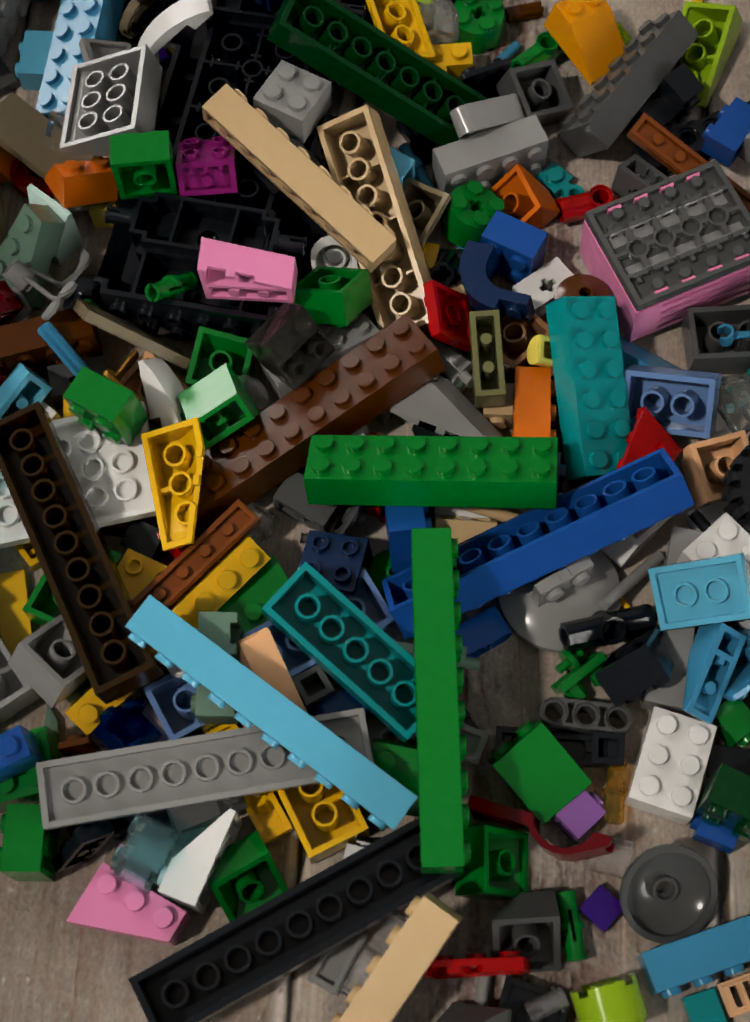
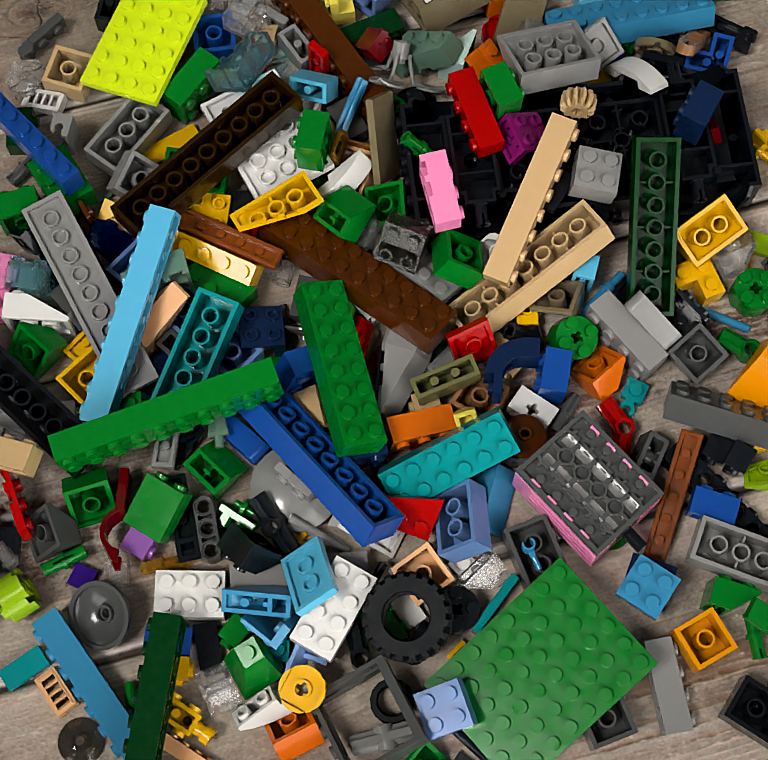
camera: 65 degrees right, 5 degrees up
none -> green slope [183,440,249,501]
none -> red brick [445,66,505,158]
none -> dark grey axle [549,392,581,434]
none -> tan gear [560,86,597,120]

